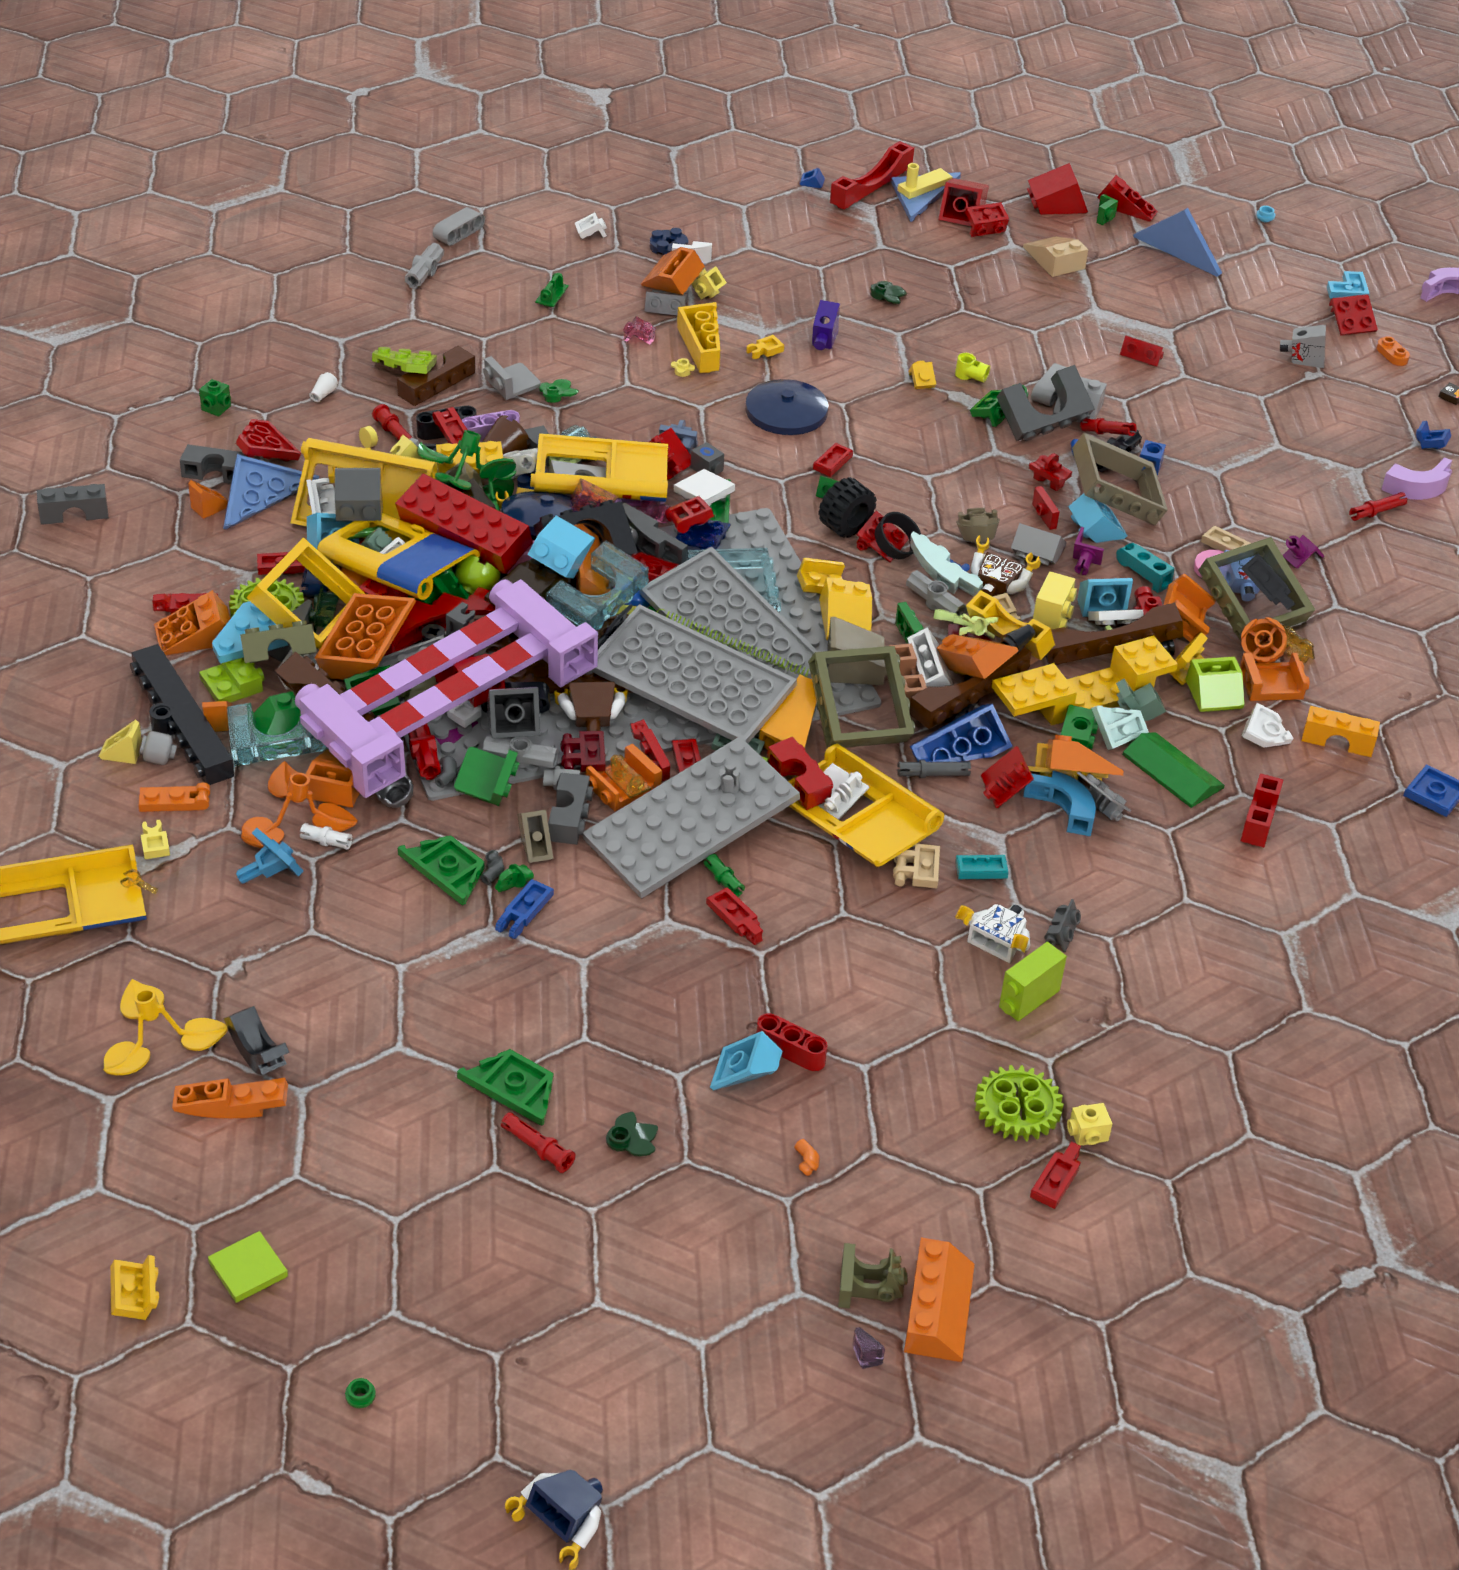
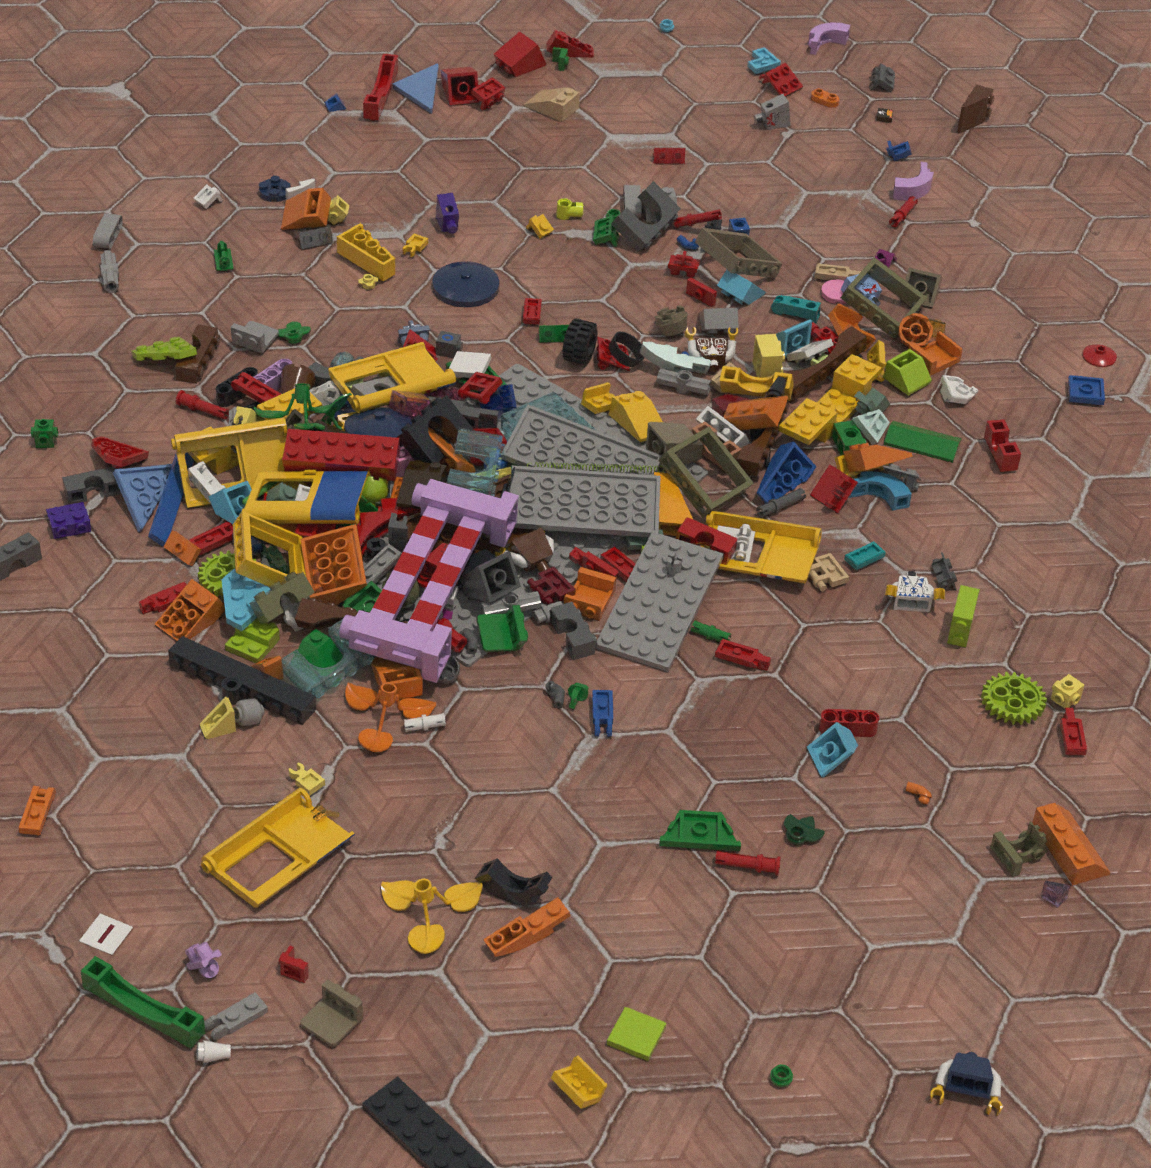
camera: 30 degrees left, 0 degrees up
orange plate [138,782,211,812] -> none
orange slope [188,480,228,519] -> none
dark azure piece [236,828,303,883] -> none
white cone [310,372,338,402] -> none
dark grey slope [335,468,383,521] -> none
light yellow tile [359,426,378,448] -> none
green wing [397,835,485,906] -> none
dark tan slope [517,810,553,863] -> none
medium azure slope [527,516,595,578] -> none
clear yellow hinge [604,754,651,798] -> none
clear pink bracket [623,316,656,345] -> none
dark green plate [870,281,907,304] -> none
green bracket [895,602,924,644] -> none
light yellow piece [897,163,953,199] -> none
yellowish green piece [934,609,999,639] -> none
magenta bracket [1073,527,1104,575] -> none
medium blue tile [1133,208,1222,277] -> none
black hinge [1241,553,1295,610] -> none
light orange arch [1301,706,1380,757] -> none
none -> dark purple plate [46,502,91,539]
none -> blue tile [148,453,194,547]
none -> orange plate [164,530,201,566]
none -> dark tan slope [900,268,943,308]

